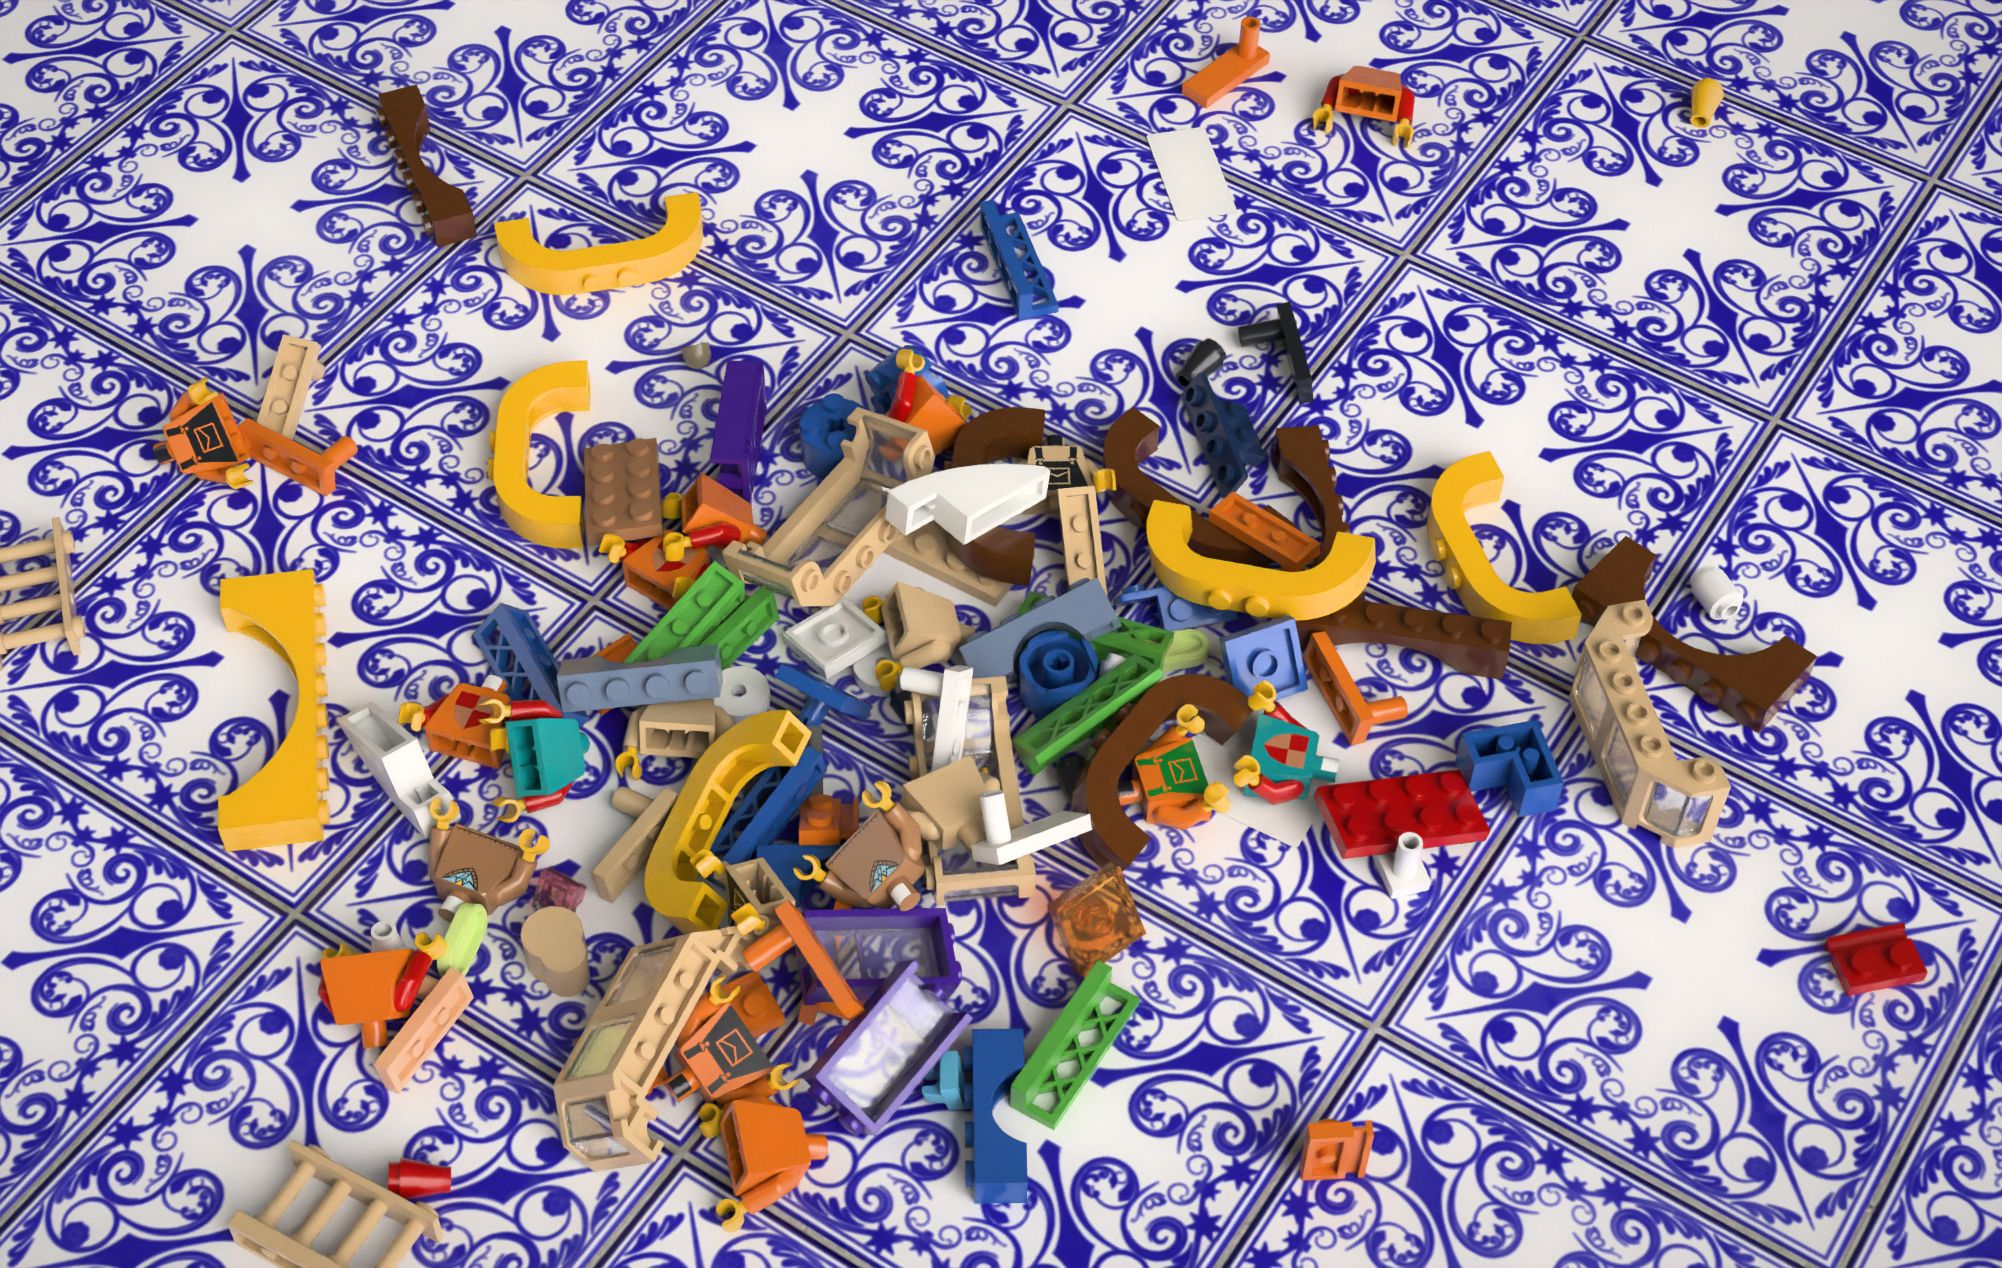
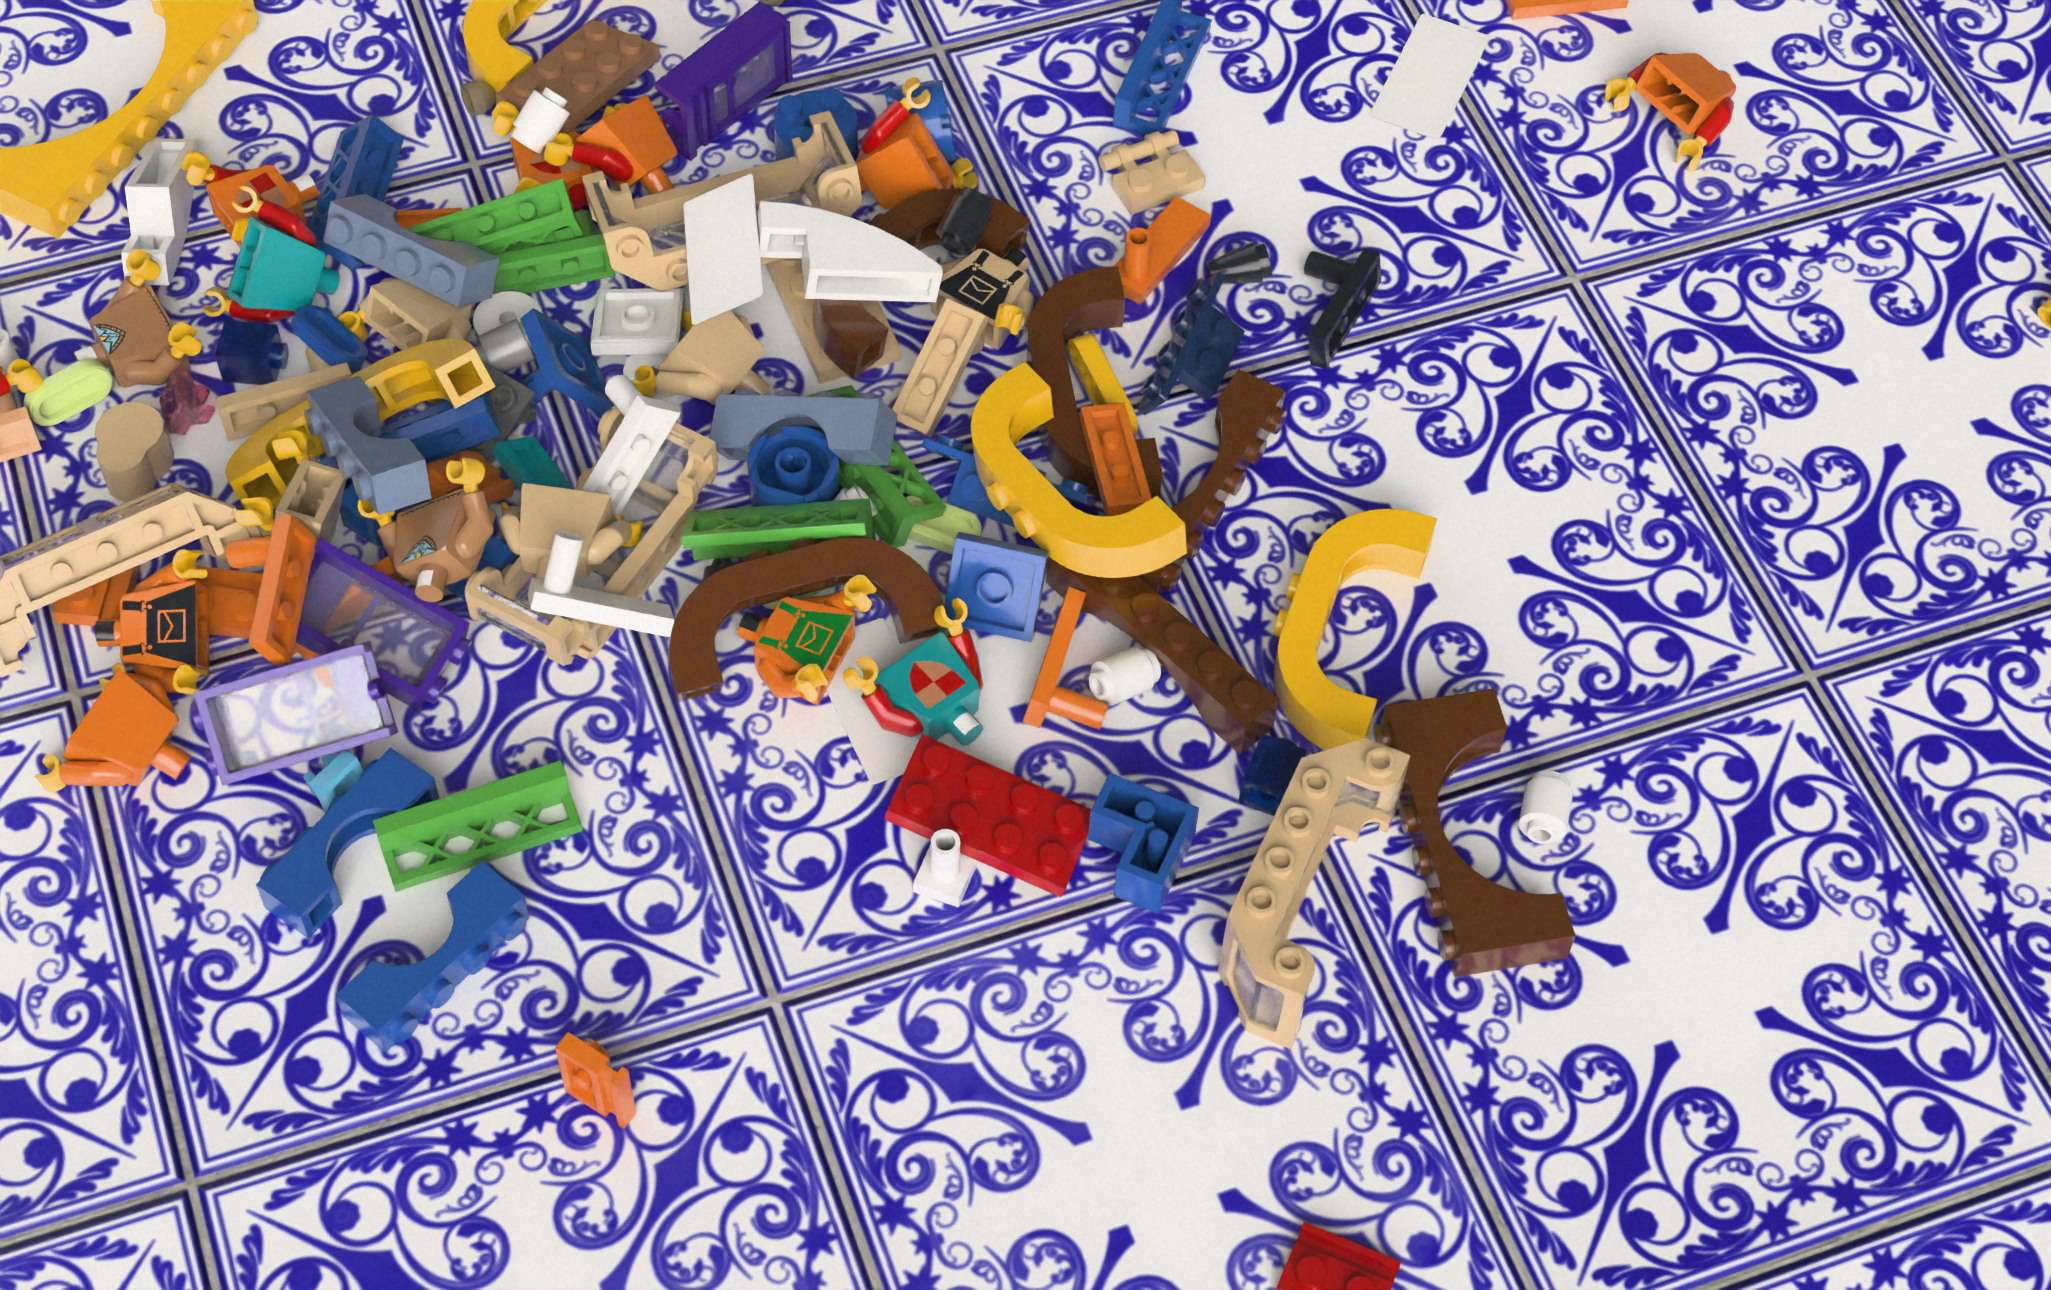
camera: 35 degrees right, 5 degrees up
clear orange tile [1047,862,1146,978] -> none
none -> clear blue brick [215,320,289,385]
none -> blue tile [291,305,368,372]
none -> sand blue arch [304,376,432,515]
none -> blue arch [336,861,529,1053]
none -> dark tan hinge [460,81,495,117]
none -> light grey brick [474,319,535,373]
none -> teal tile [492,436,574,493]
none -> white brick [511,87,570,154]
none -> white sticker [683,174,764,325]
none -> black brick [935,187,994,255]
none -> yellow beam [1068,333,1138,436]
none -> white brick [1089,647,1161,706]
none -> tan plate [1098,130,1205,215]
none -> orange piece [1113,196,1211,305]
none -> clear blue brick [1238,733,1307,816]

